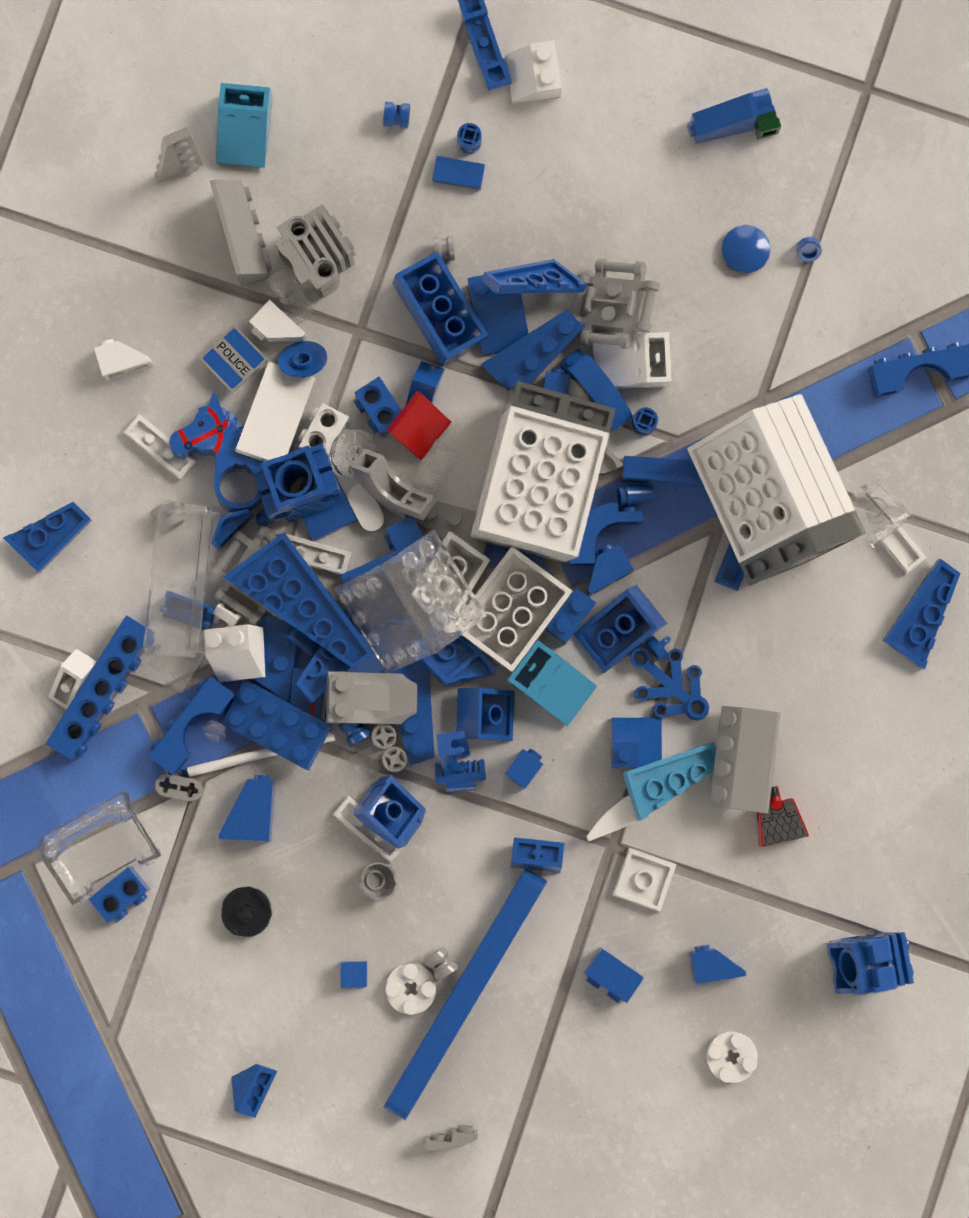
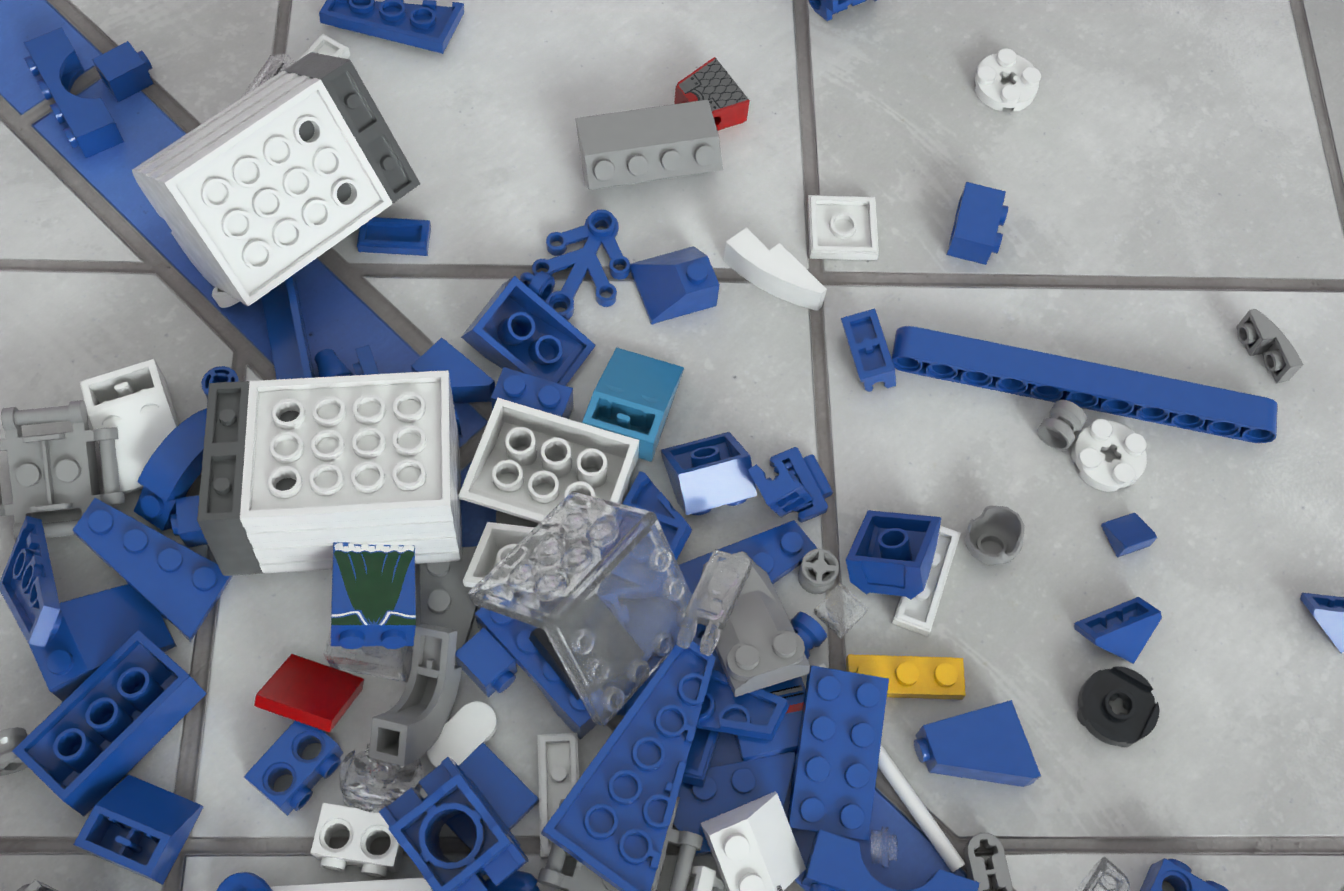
camera: 115 degrees left, 20 degrees down
light grey wheel [372,724,397,749] -> none
blue slope [405,361,445,406] -> none
blue brick [505,748,543,789] -> none
dark azure wing [622,742,716,821] -> none
blue slope [689,944,746,984] -> none
none -> blue slope [73,775,203,885]
none -> blue brick [92,41,153,102]
none -> slope [331,542,416,649]
none -> clear hinge [676,549,752,656]
none -> yellow plate [846,654,966,700]
none -> blue slope [1074,597,1162,664]

